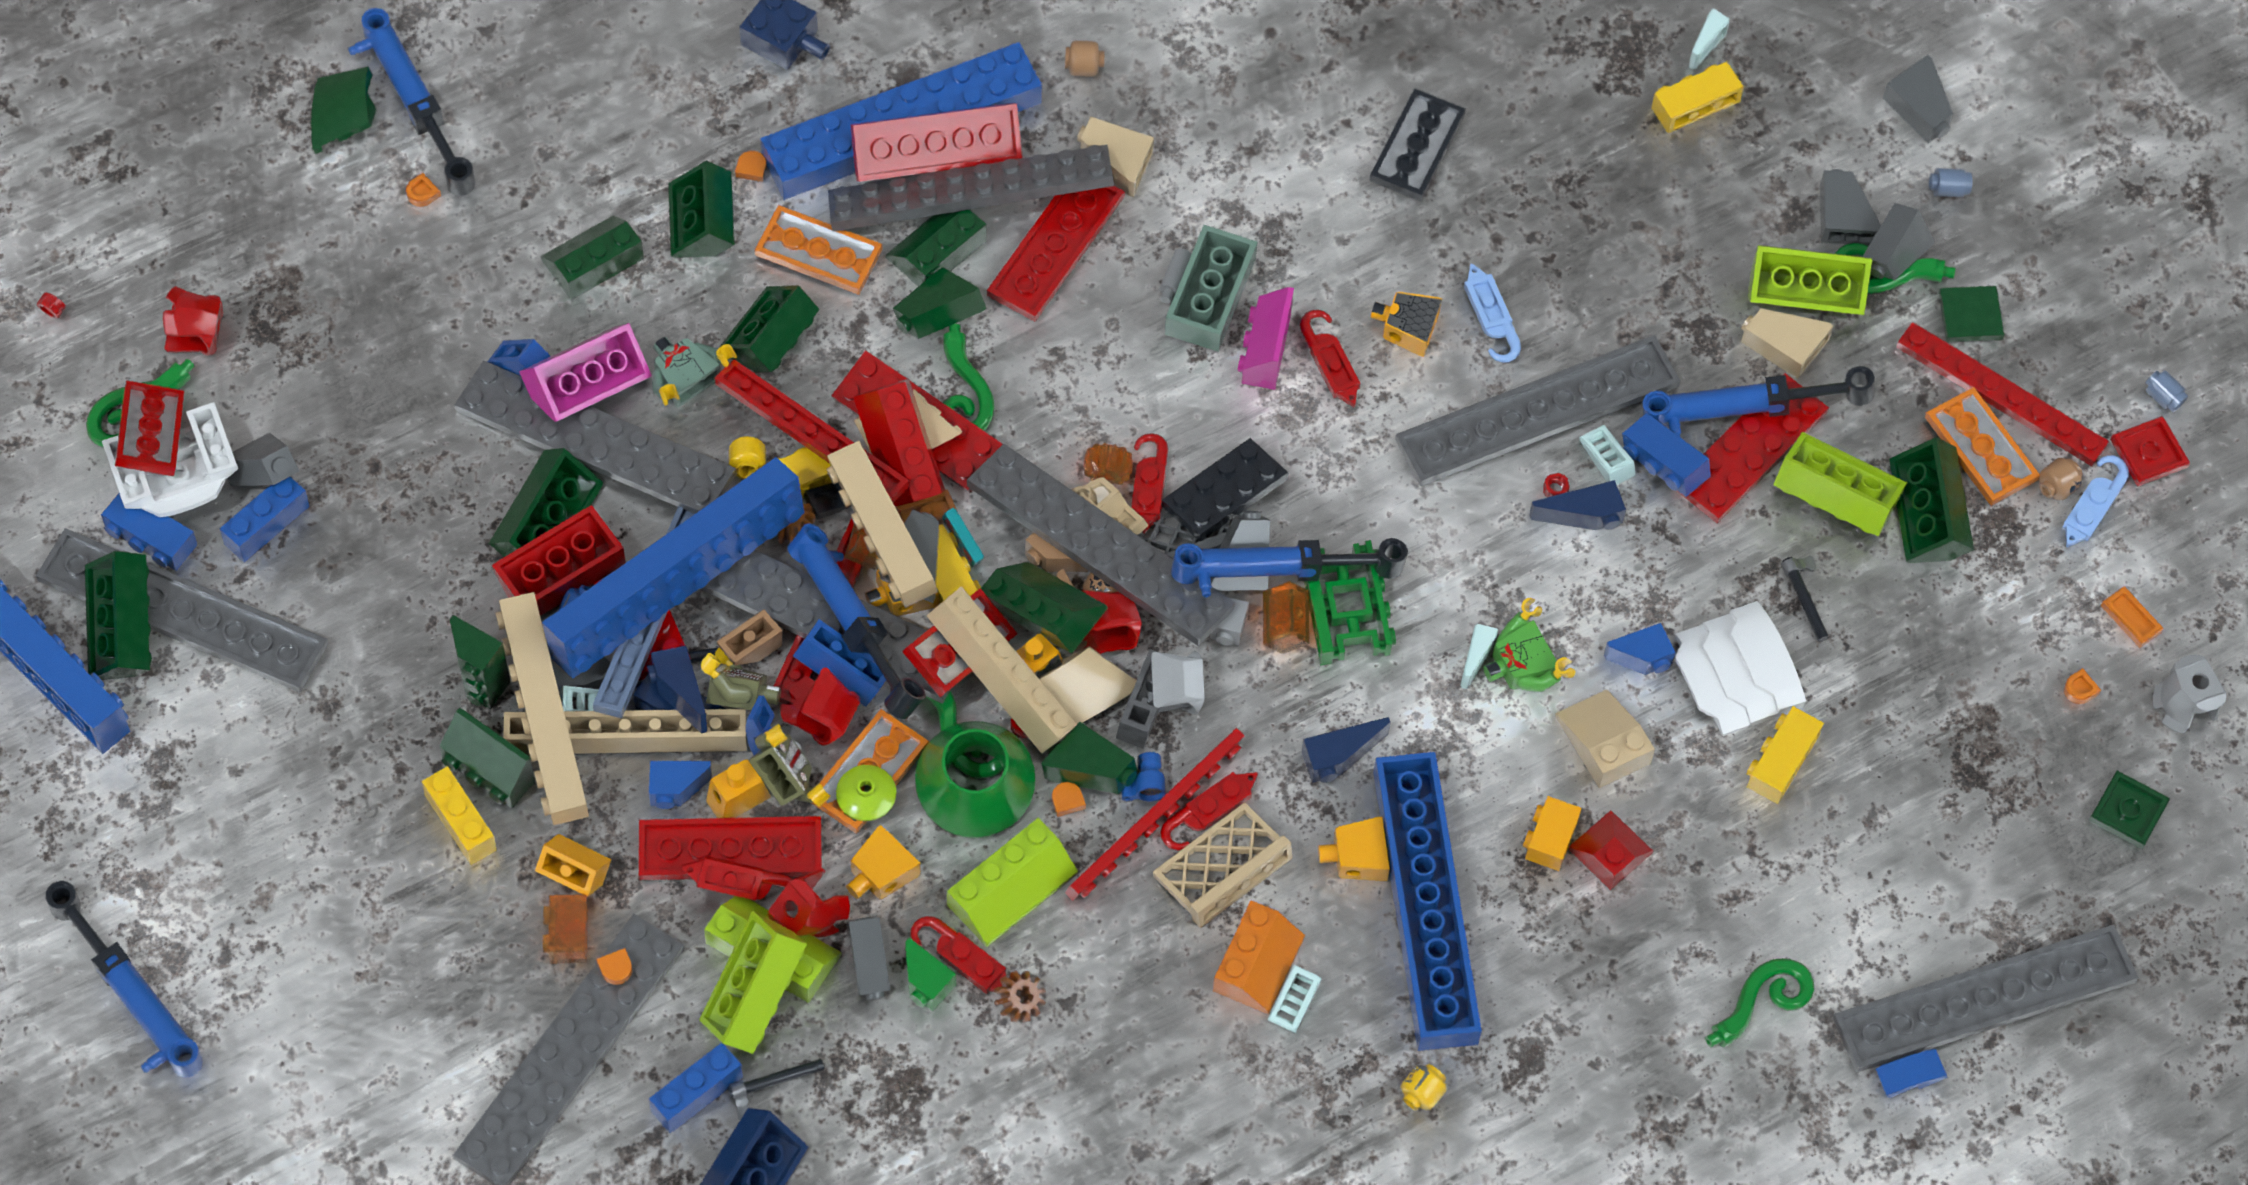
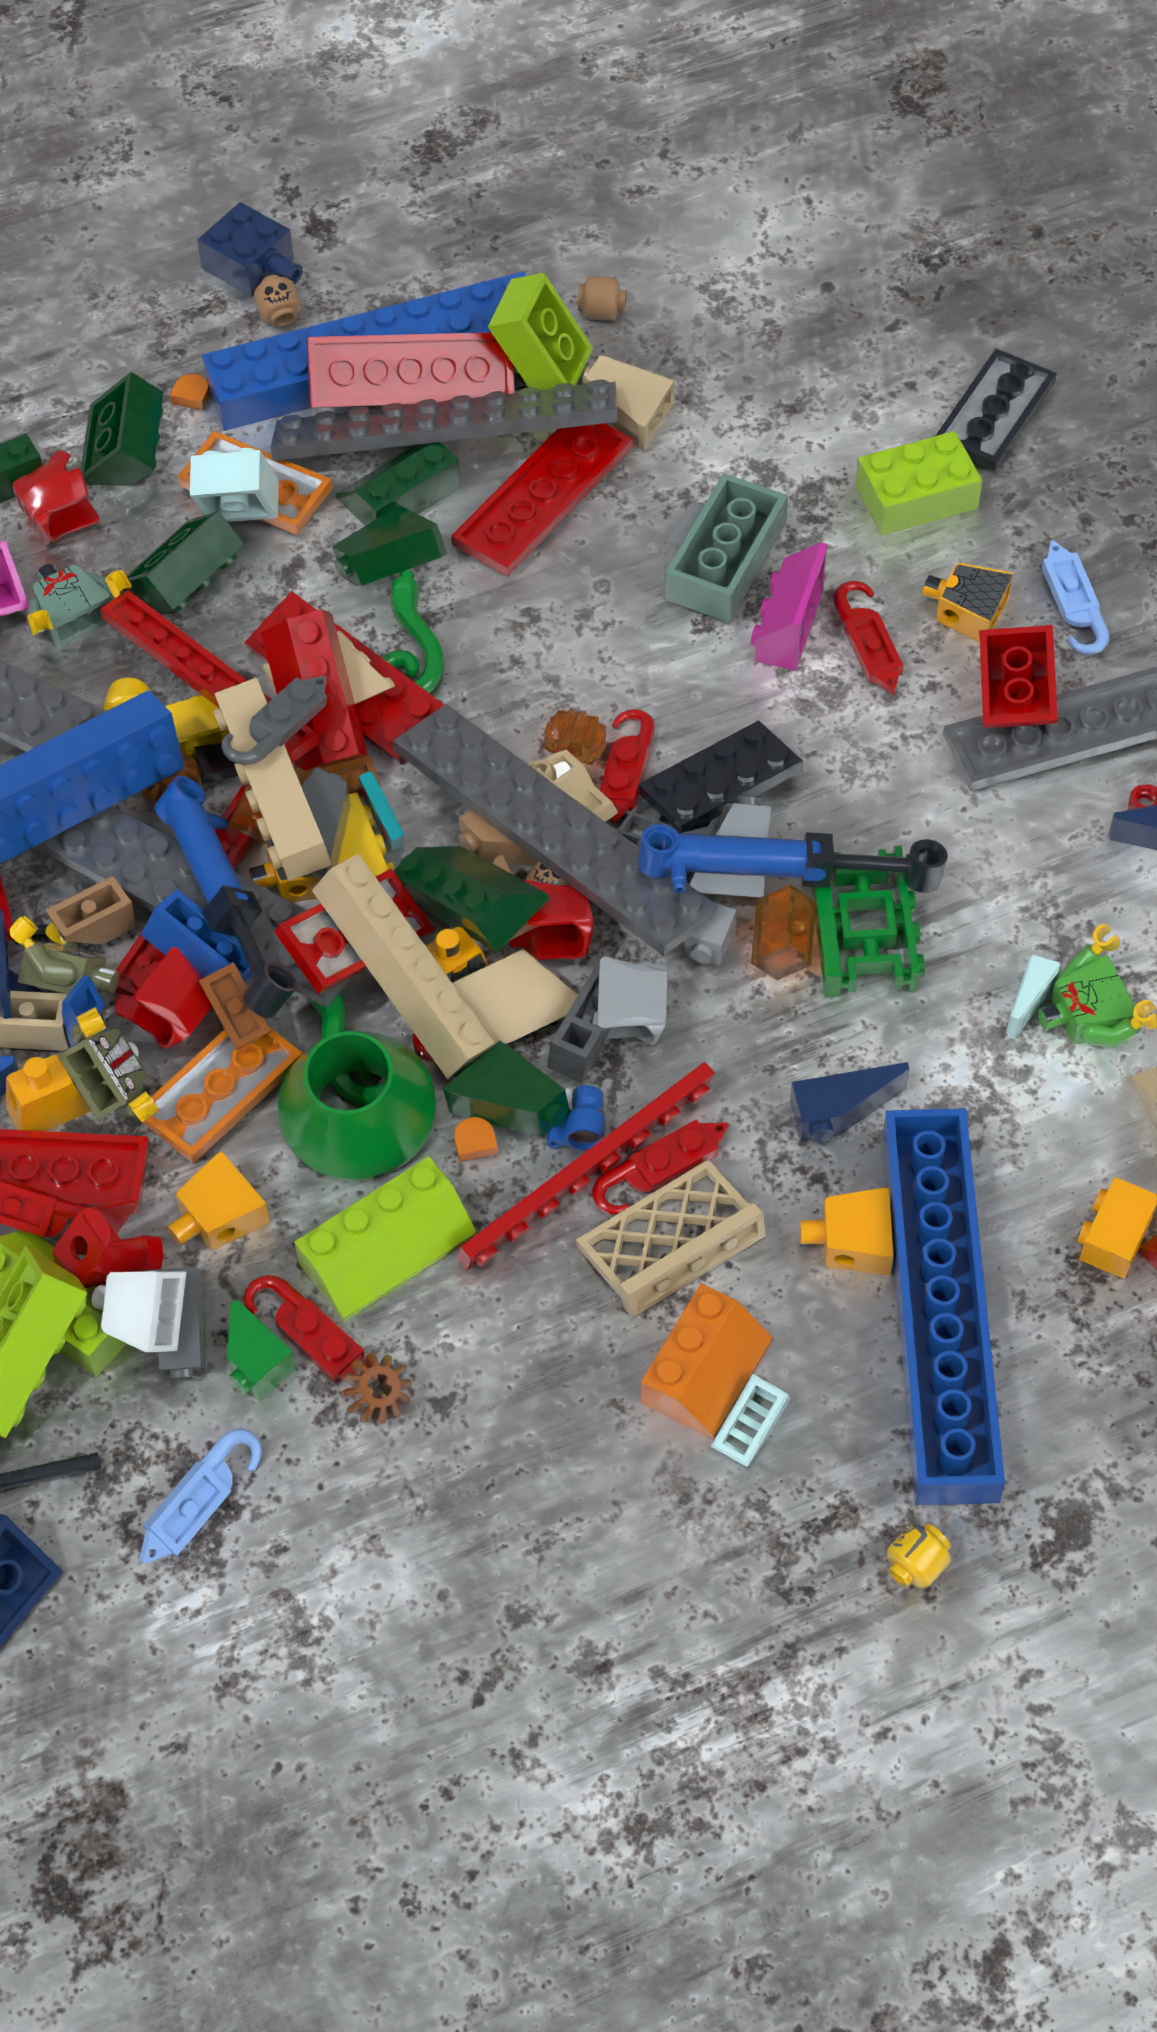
camera: 10 degrees right, 5 degrees down
lime dish [836,765,896,821] -> none
none -> red piece [13,450,100,544]
none -> white torso [92,1271,186,1352]
none -> light blue plate [139,1428,262,1563]
none -> light aqua brick [190,448,279,522]
none -> dark orange plate [199,962,272,1050]
none -> dark grey plate [221,675,327,765]
none -> medium nougat head [254,275,302,328]
none -> lime brick [488,273,593,390]
none -> lime brick [855,431,982,536]
none -> red slope [979,625,1058,728]

